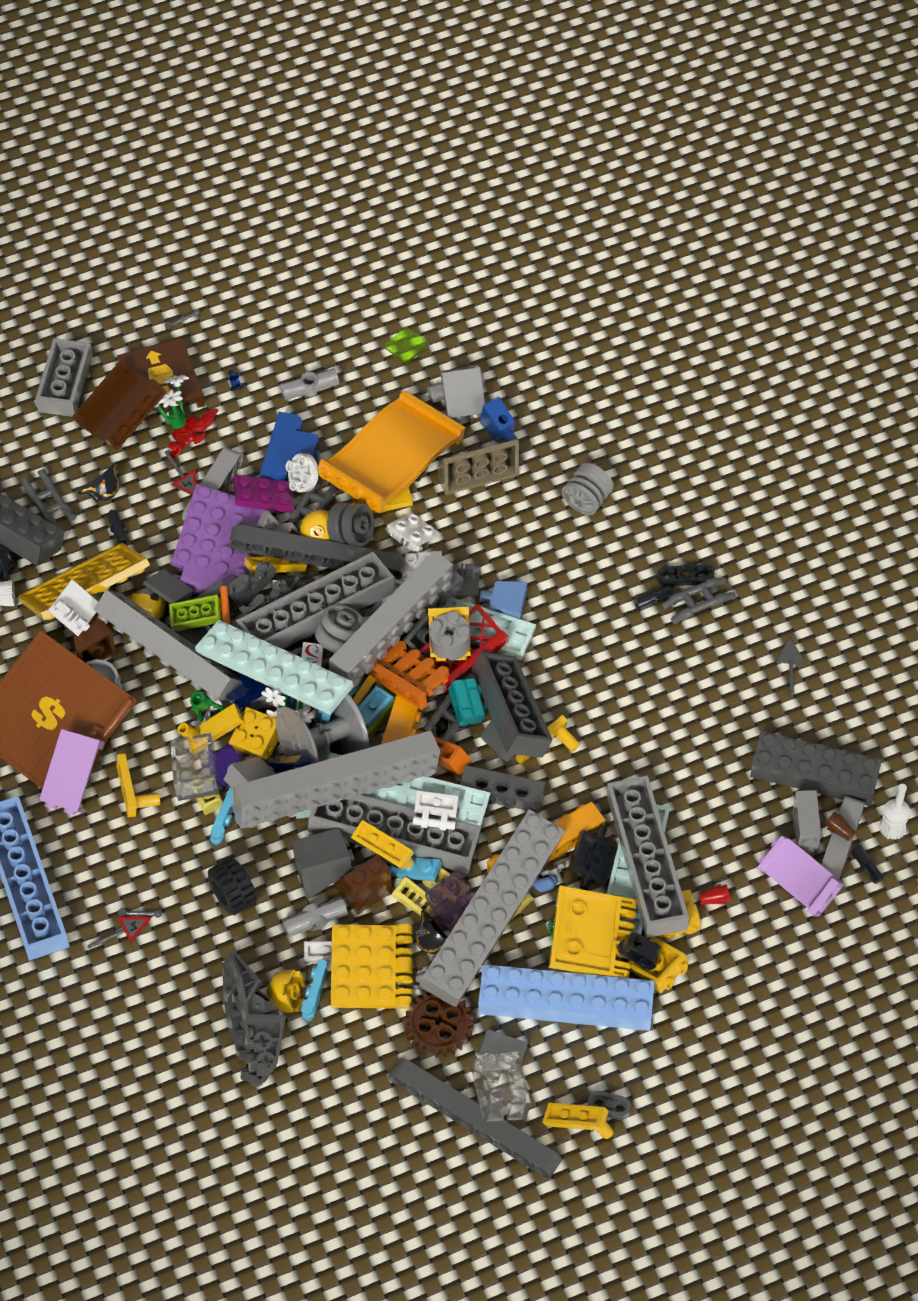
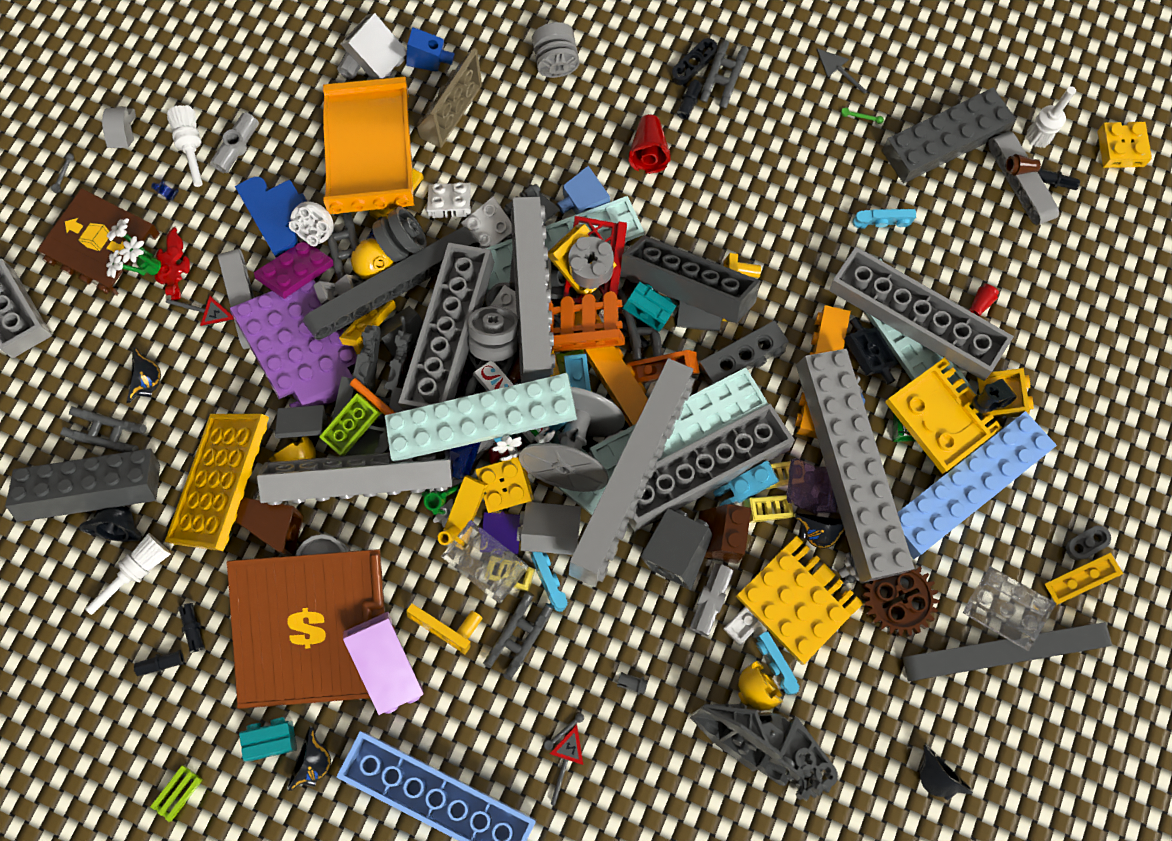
camera: 45 degrees left, 15 degrees up
white hinge [48,579,98,636] -> none
reddish brown panel [71,360,167,451] -> none
black axle [107,510,129,545] -> none
black tyre [208,857,257,916] -> none
plate [266,754,313,773] -> none
yellow piece [351,820,414,870] -> none
clear neon green piece [383,326,429,365] -> none
white plate [413,790,459,831] -> none
dark grey slope [480,1029,528,1068] -> none
lavender panel [756,836,844,917] -> none
light grey brick [792,790,821,856] -> none
none -> light grey brick [102,106,136,148]
none -> white piece [167,105,203,187]
none -> dark grey piece [483,591,554,680]
none -> dark grey pin [617,672,648,695]
none -> red cone [629,114,671,174]
none -> bright green hinge [841,108,884,124]
none -> medium azure hinge [852,209,916,229]
none -> black hat [919,743,973,801]

